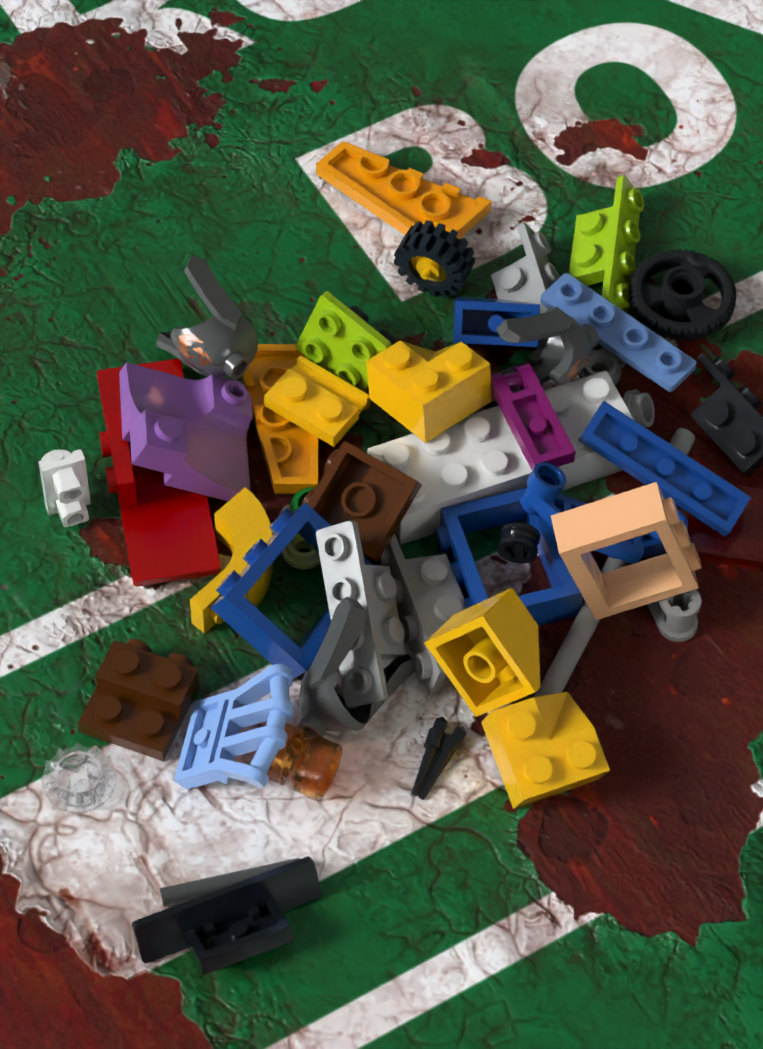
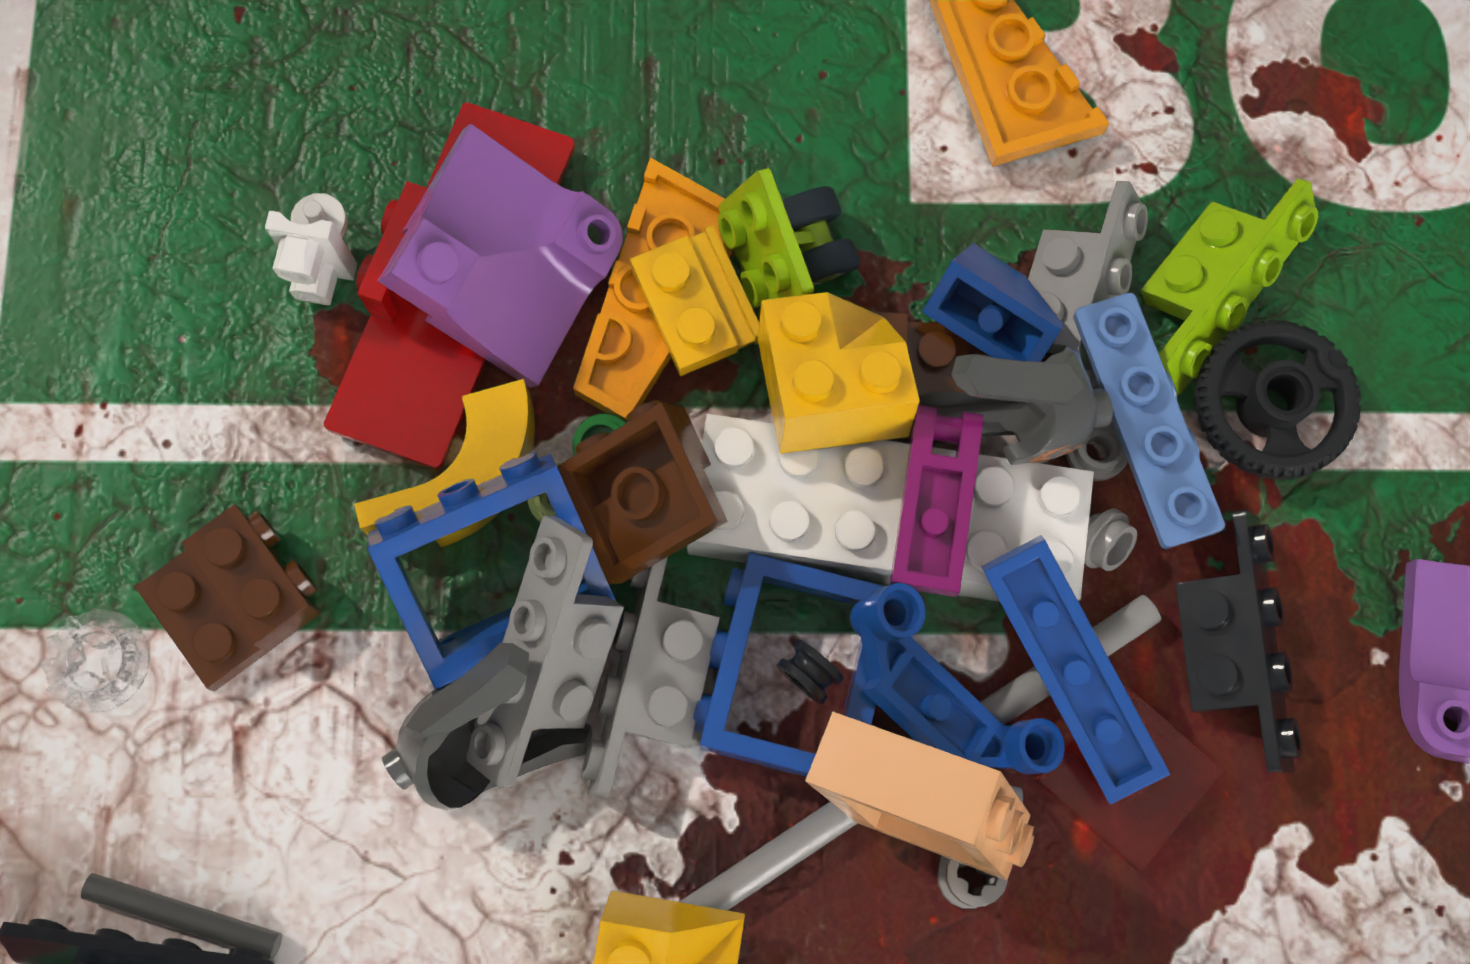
camera: 30 degrees right, 20 degrees up
dark grey piece [156,256,258,380] -> none
light blue plate [174,664,295,790] -> none
clear orange wheel [266,722,343,801] -> none
black wheel [394,221,475,297] -> none
black piece [411,717,467,800] -> none
yellow slope [424,588,540,717] -> none

